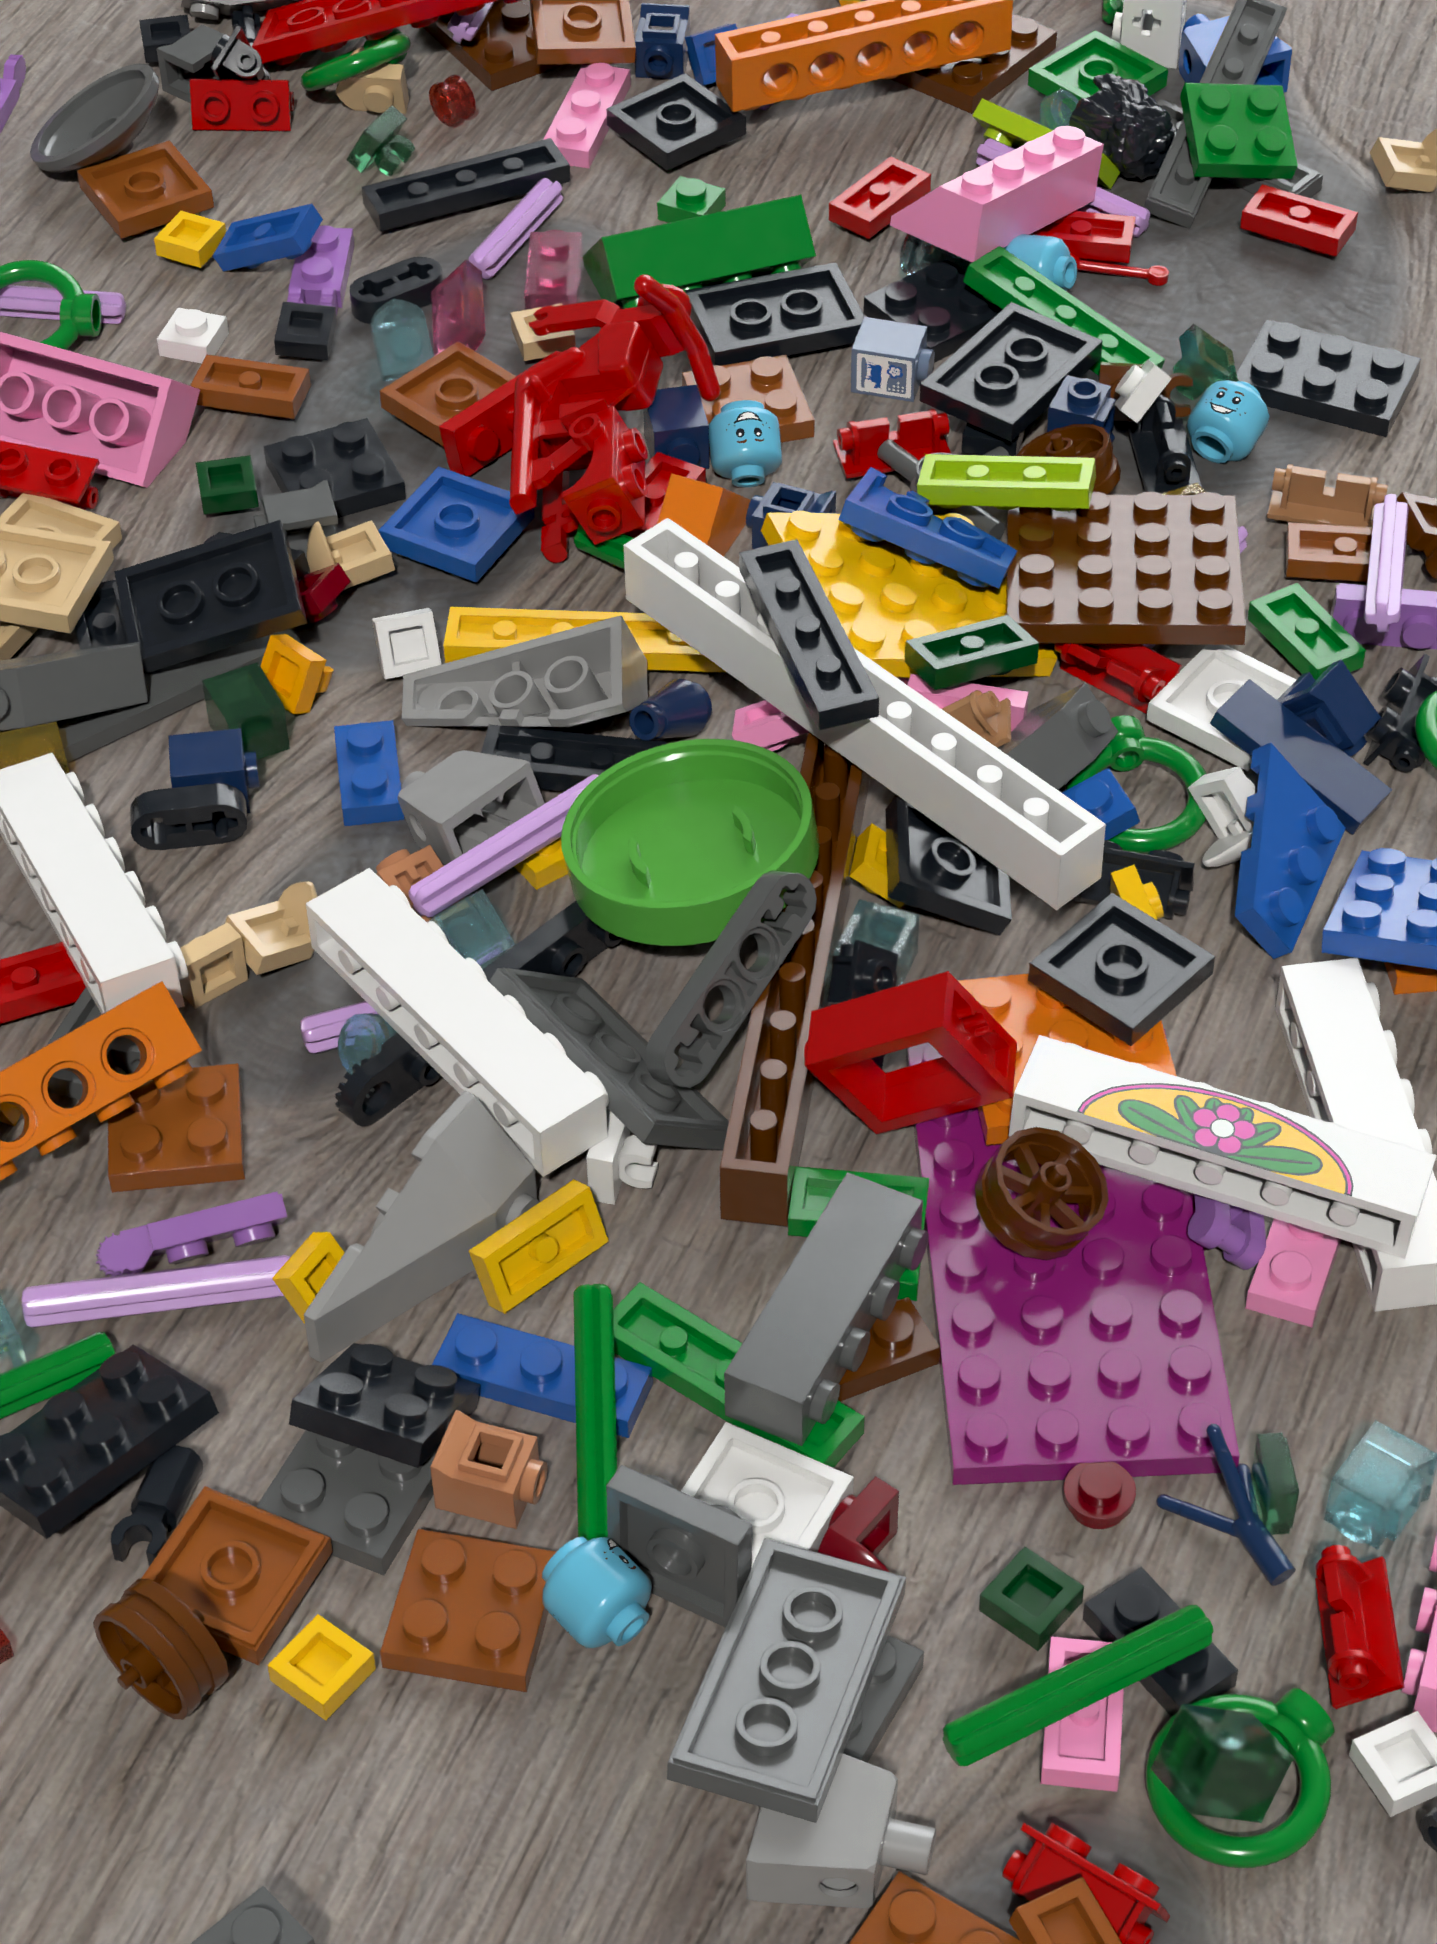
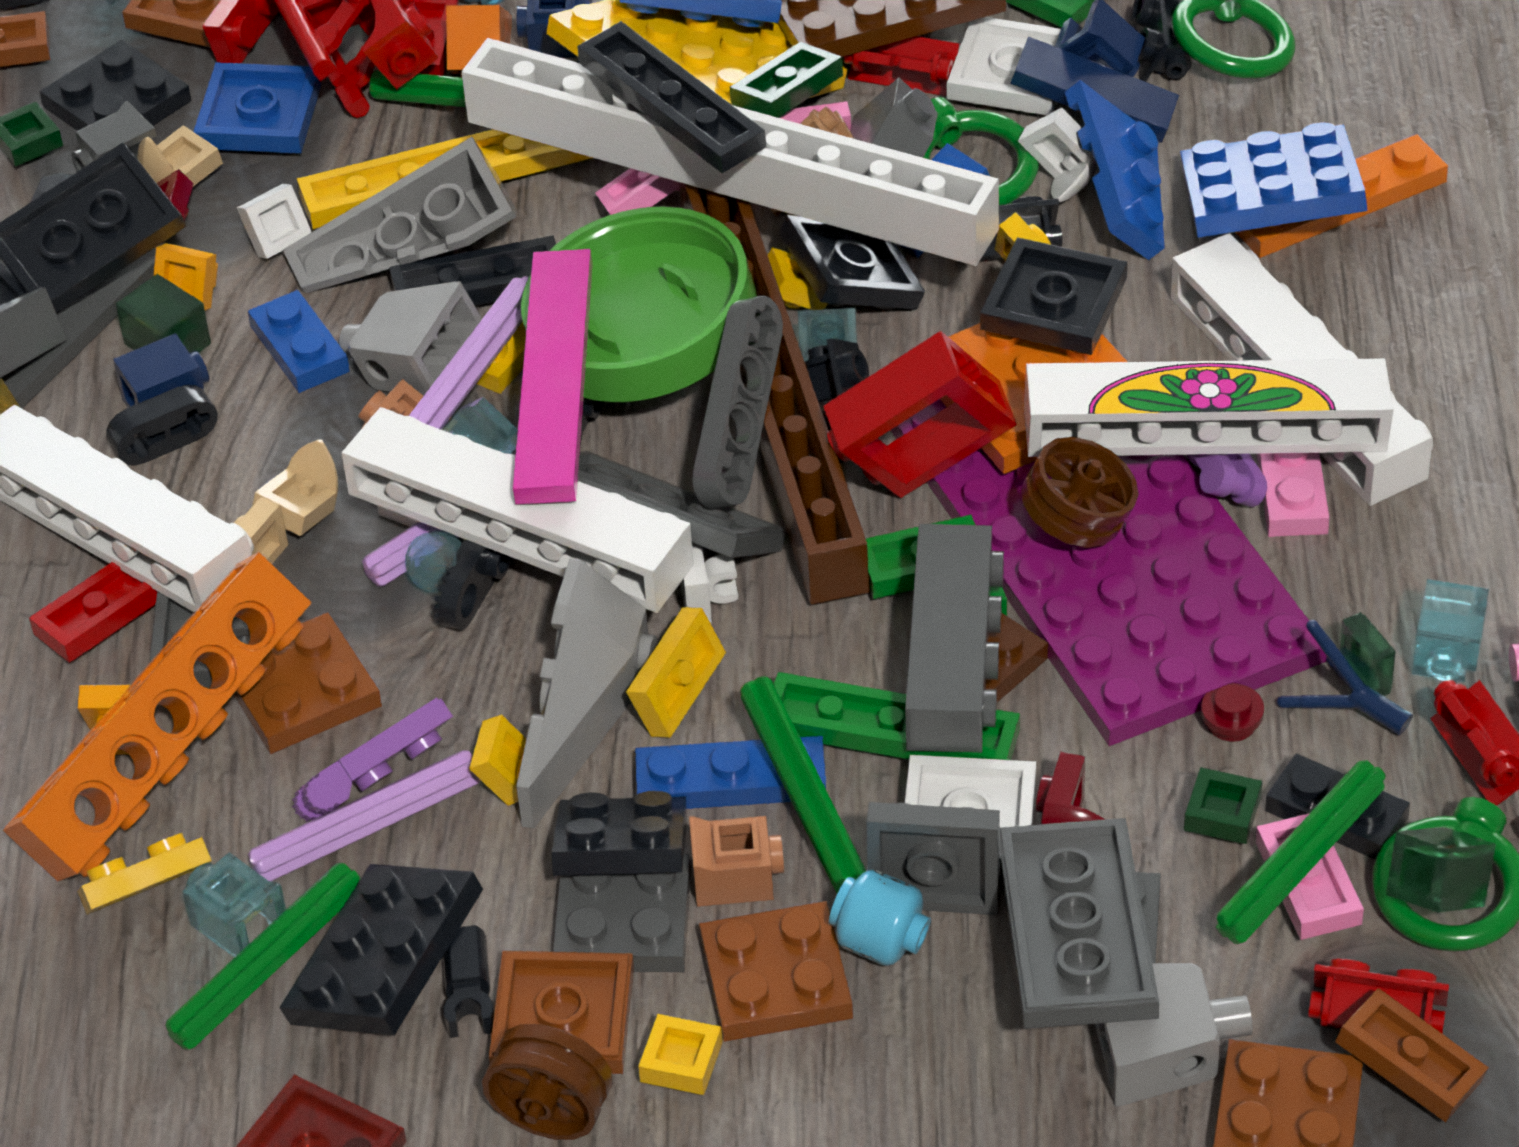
camera: 20 degrees left, 0 degrees up
dark blue cone [629,679,712,740] -> none
none -> dark pink tile [513,249,593,504]

